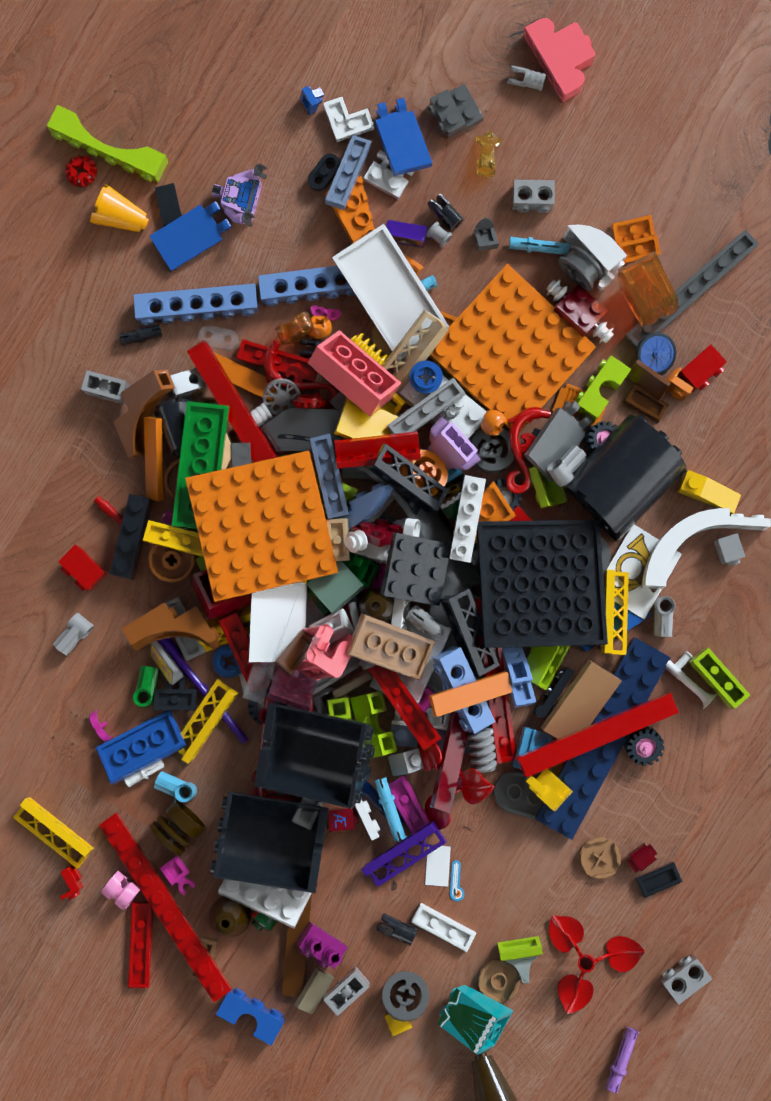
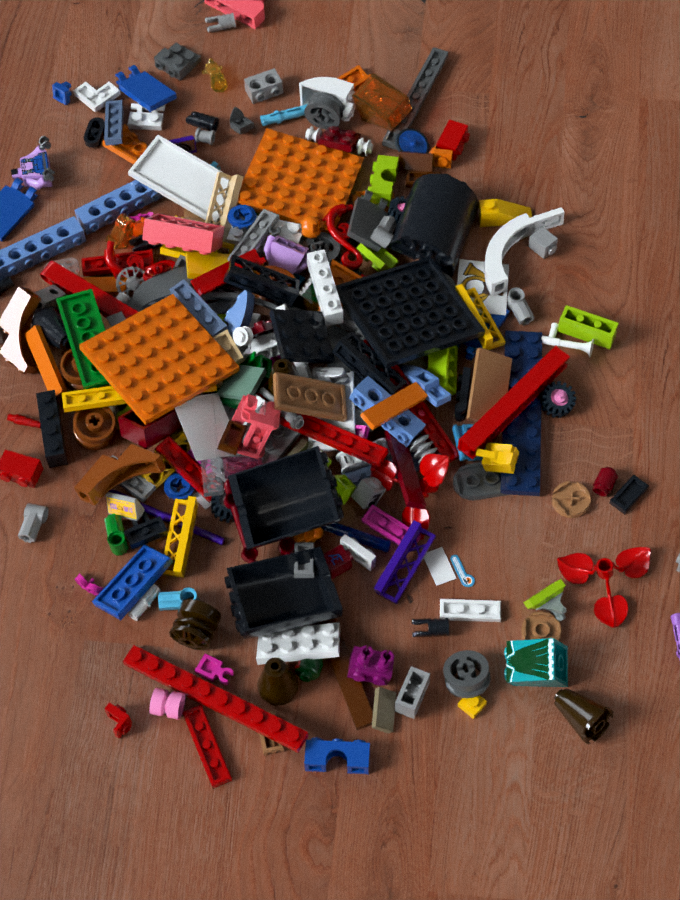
camera: 25 degrees left, 25 degrees down
yellow fence [13,797,94,869] -> none
medium azure pin [374,777,406,842] -> none

